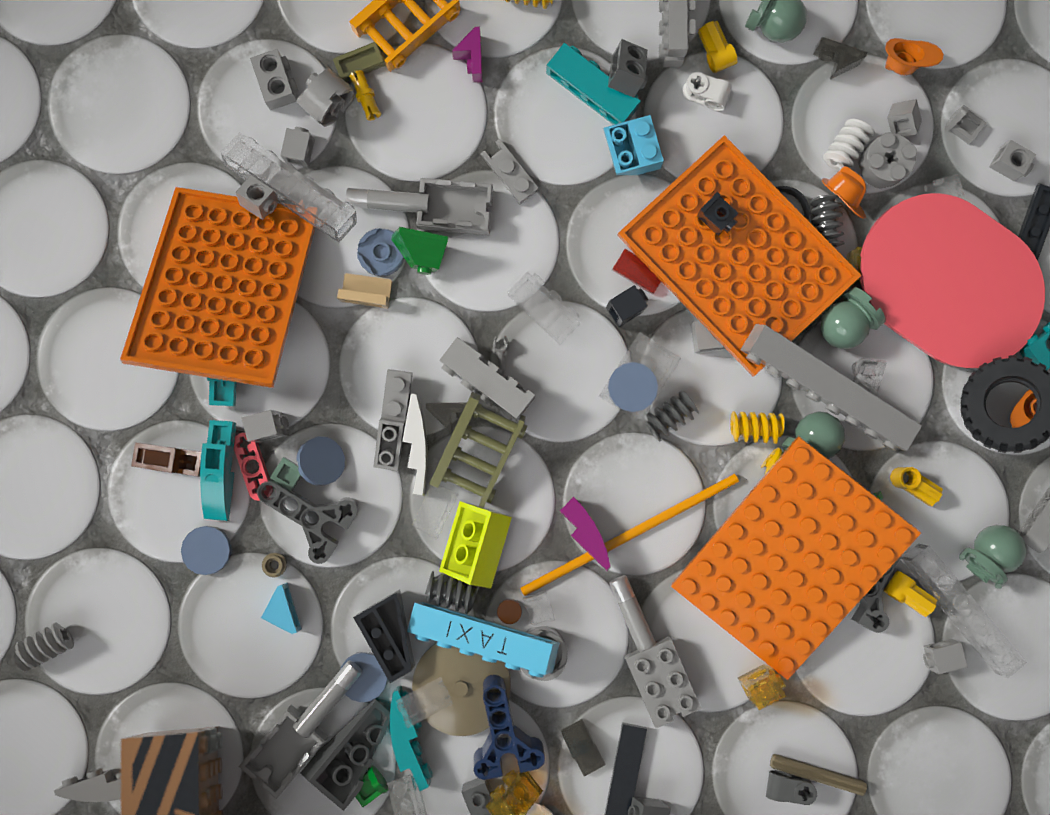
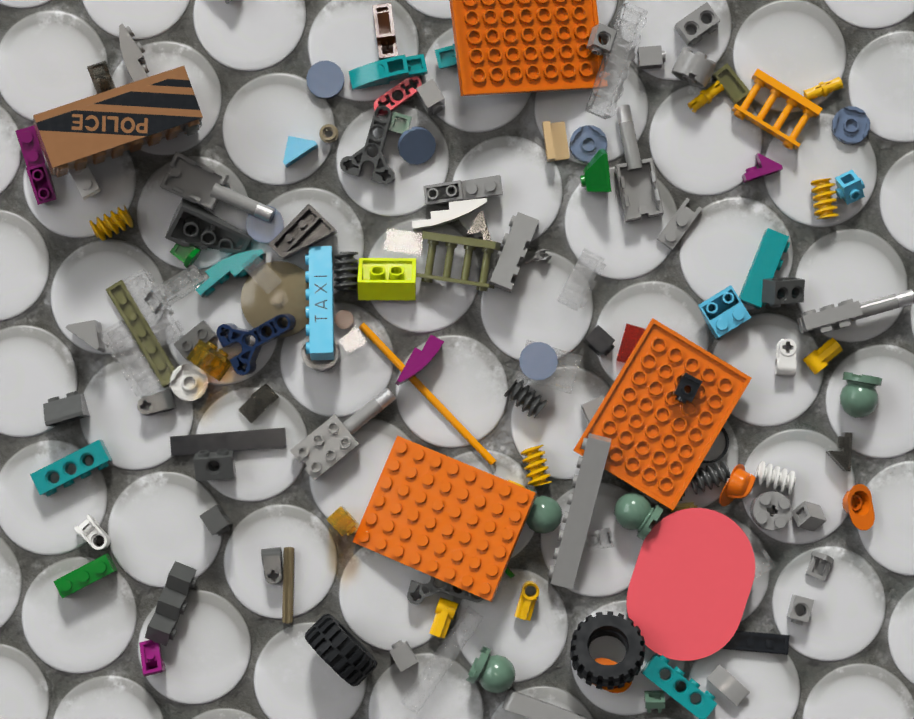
camera: 75 degrees right, 0 degrees up
none -> black tyre [305,613,377,687]

